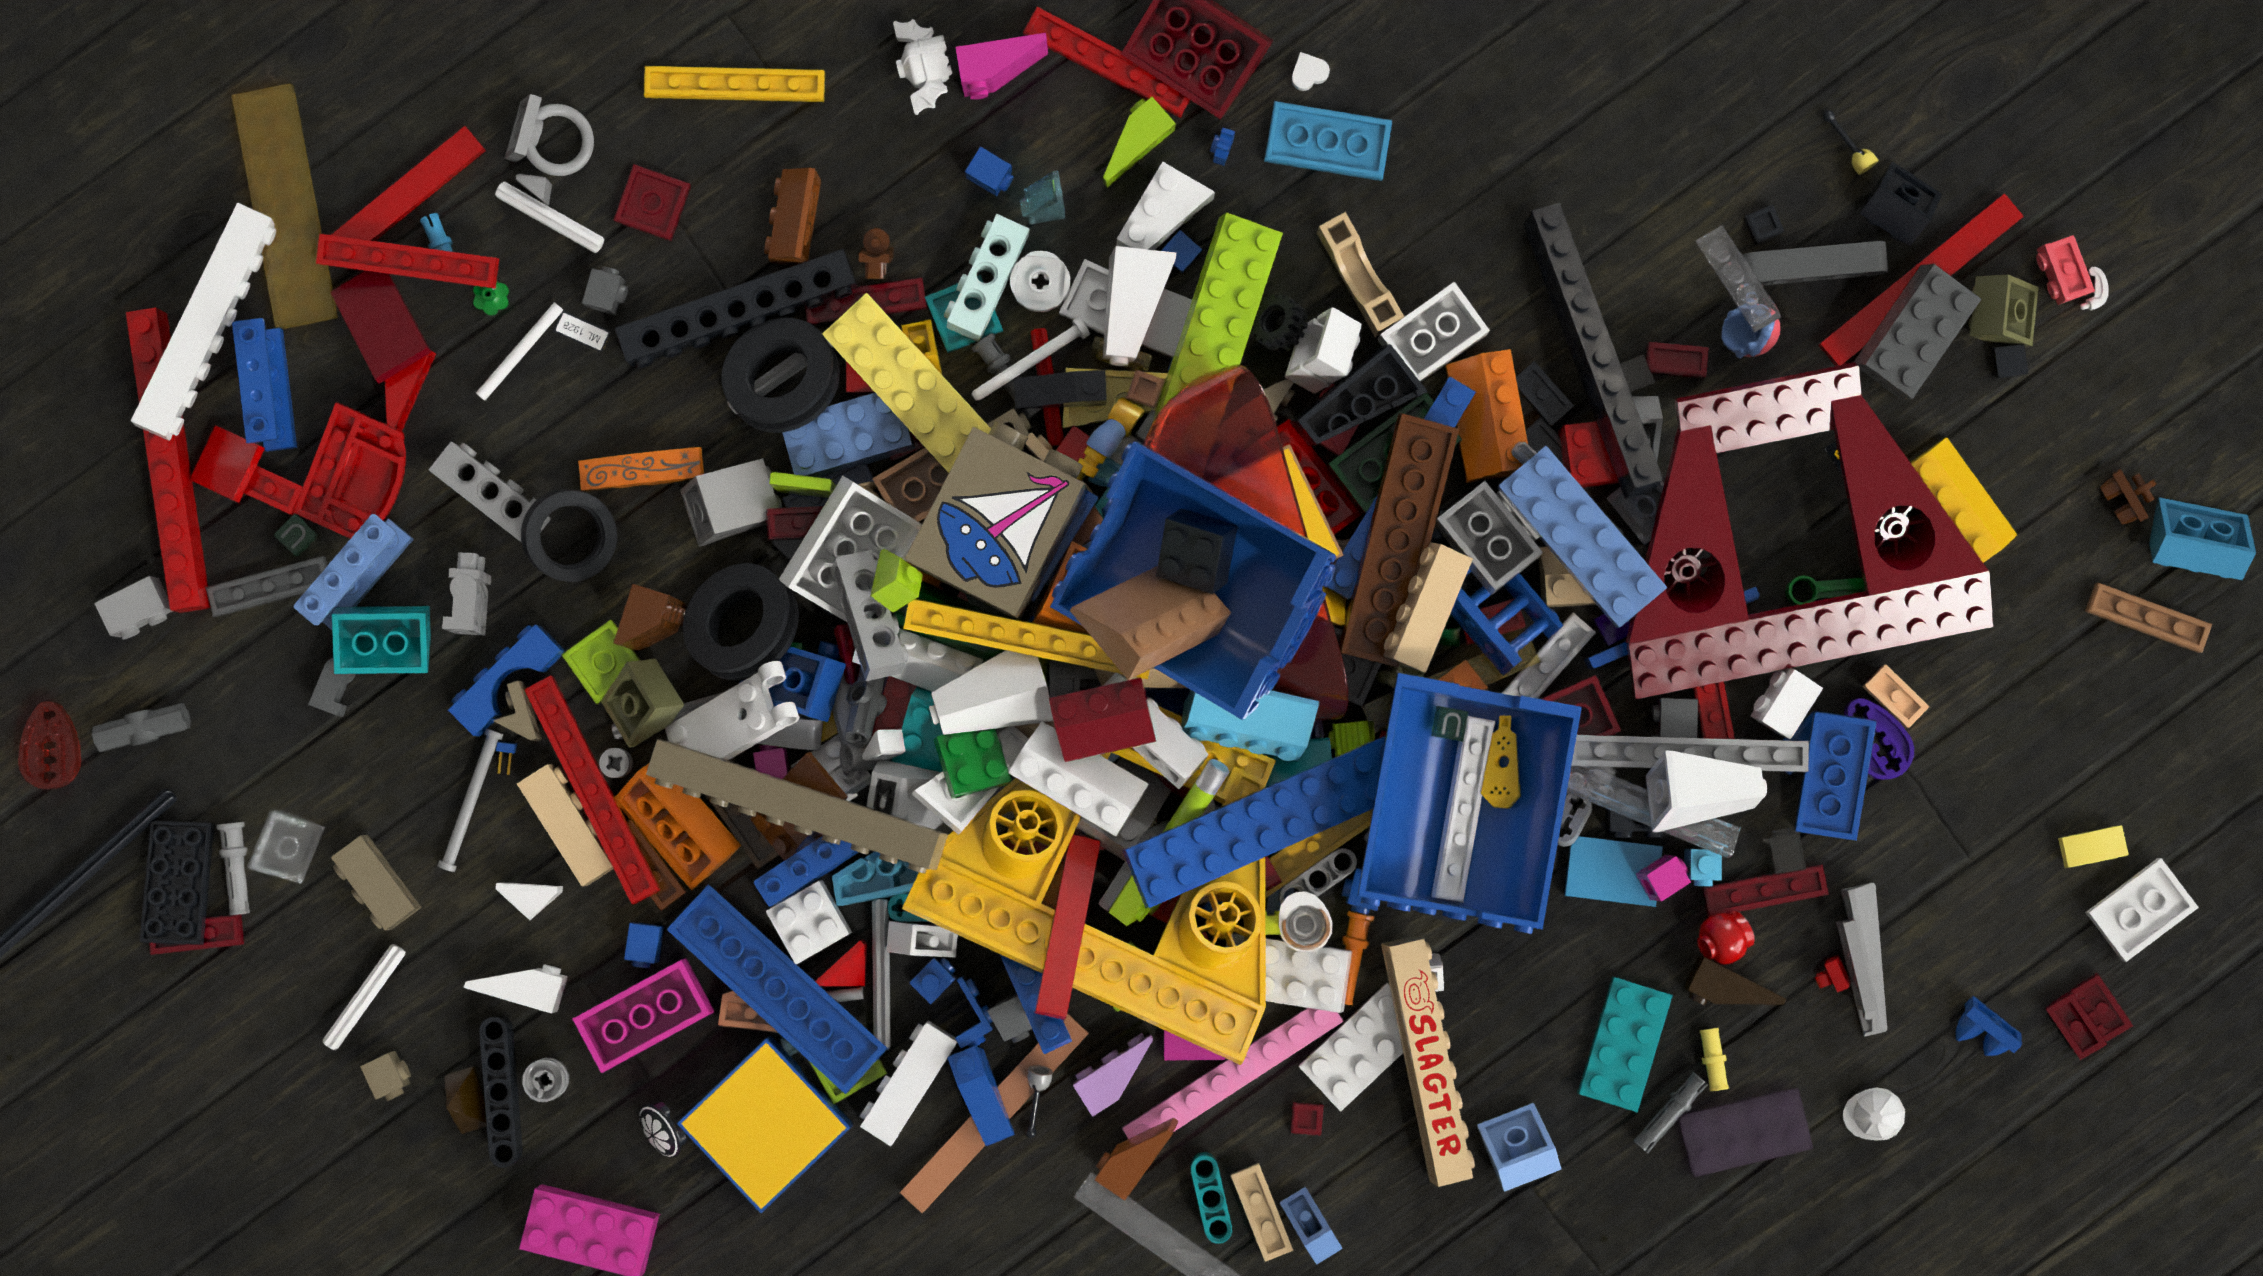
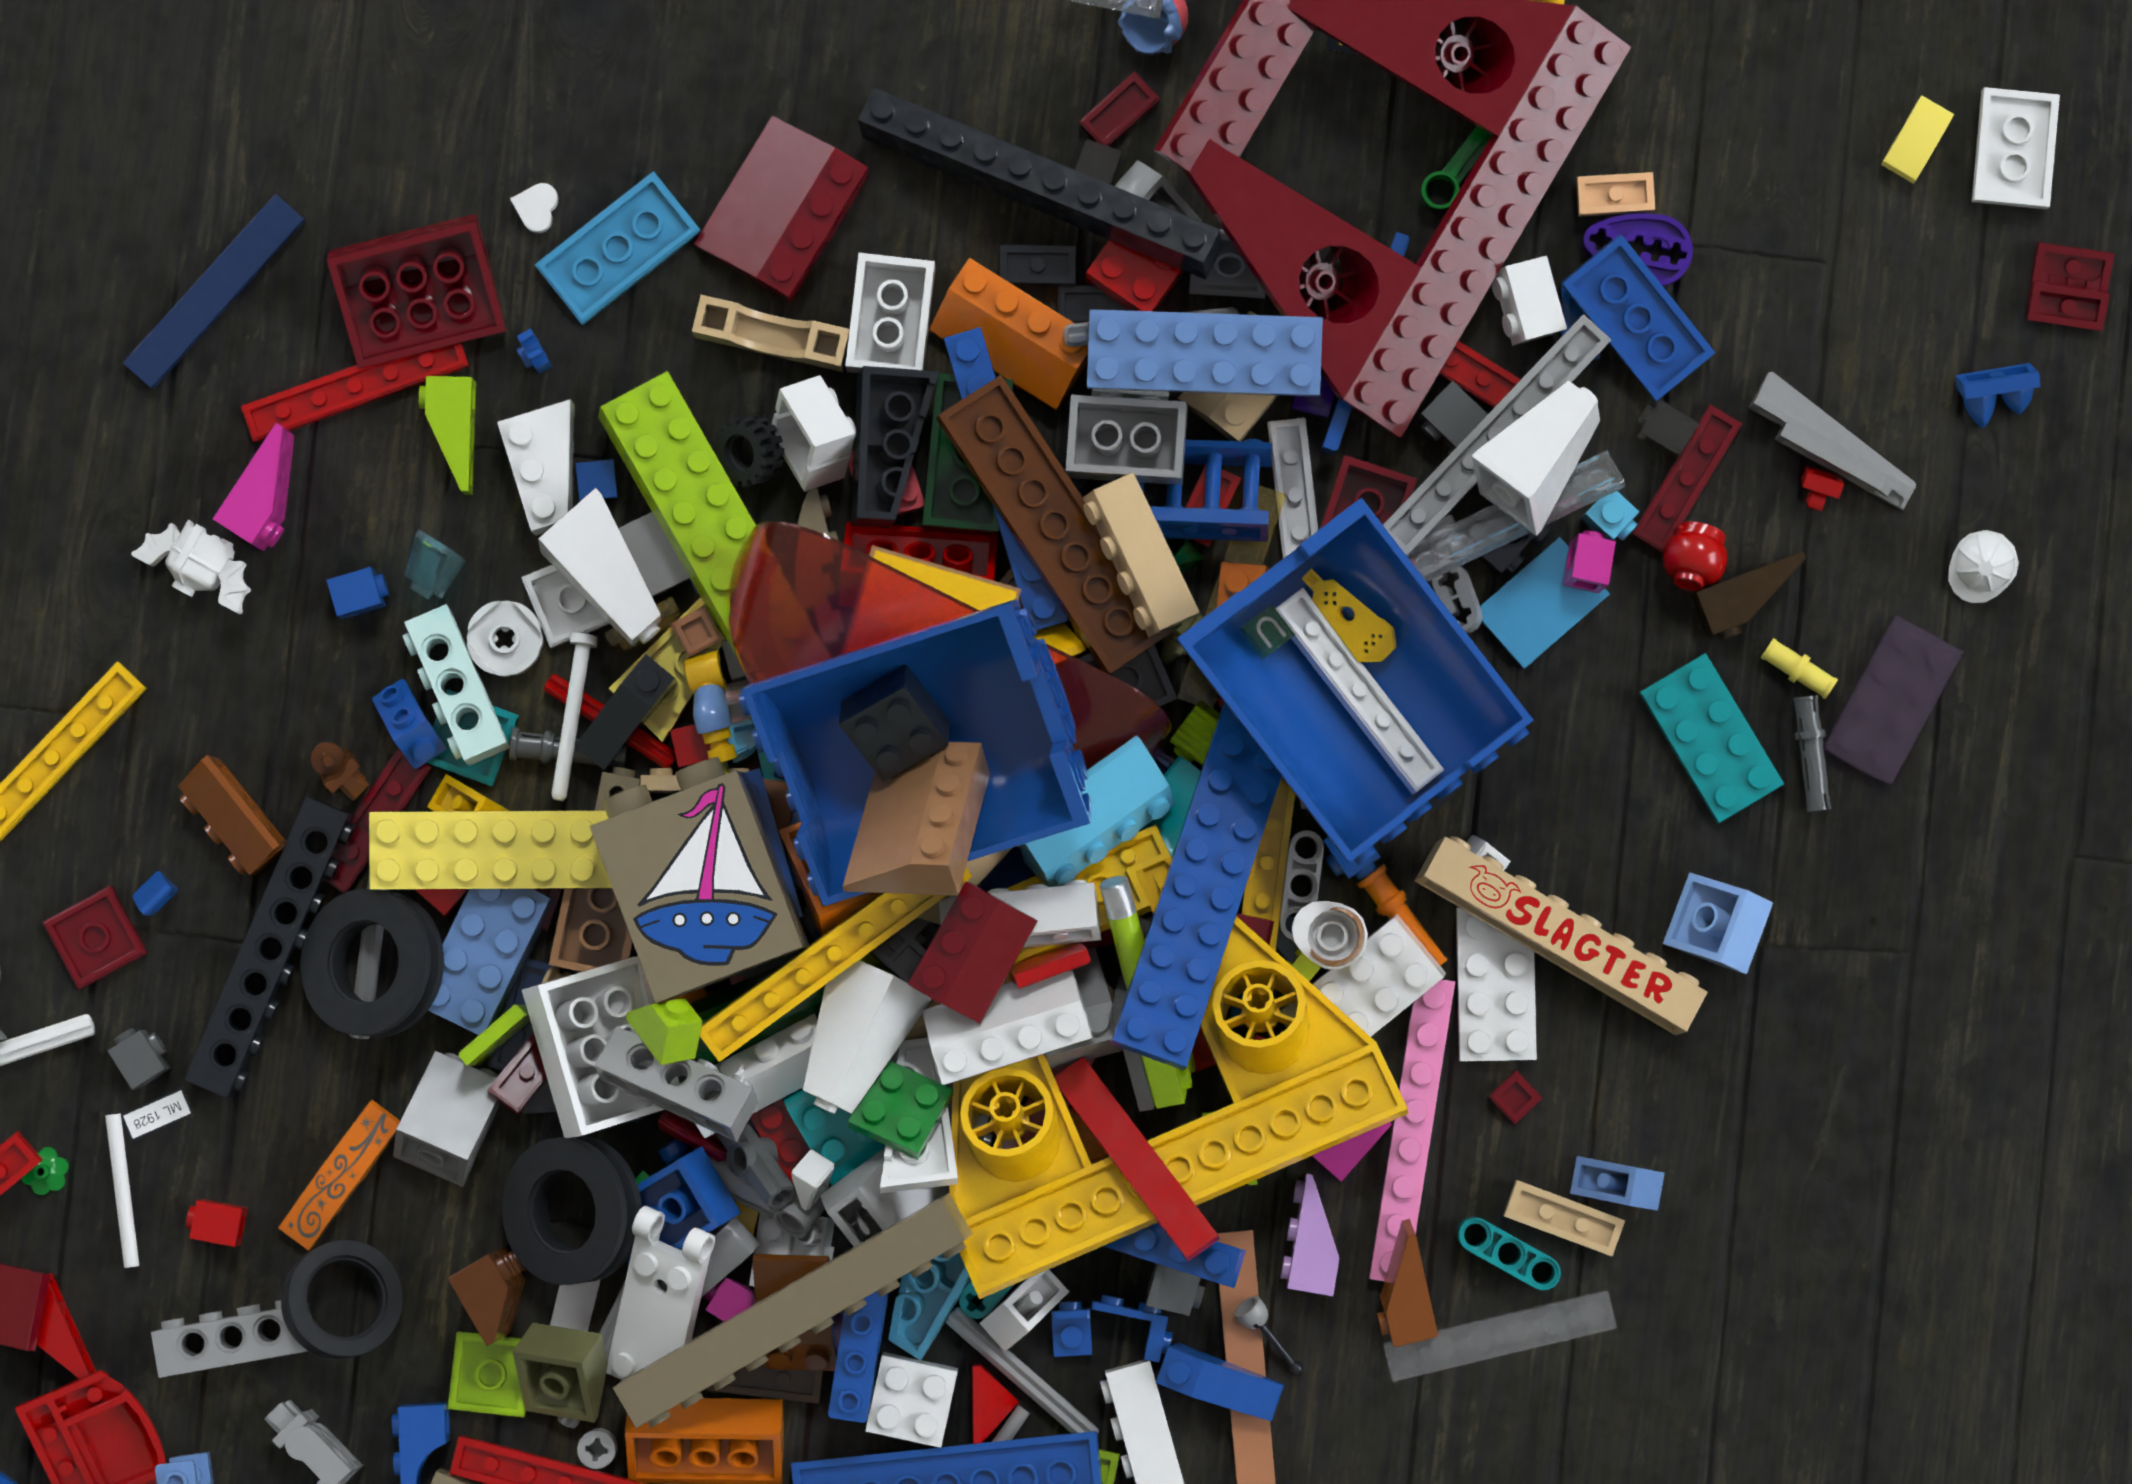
camera: 50 degrees left, 0 degrees up
none -> blue slope [133,871,178,916]
none -> red brick [186,1199,248,1247]
none -> blue bracket [372,679,447,770]
none -> white sticker [550,1280,600,1331]
none -> dark red slope [694,116,869,303]
none -> red tile [1008,942,1091,989]

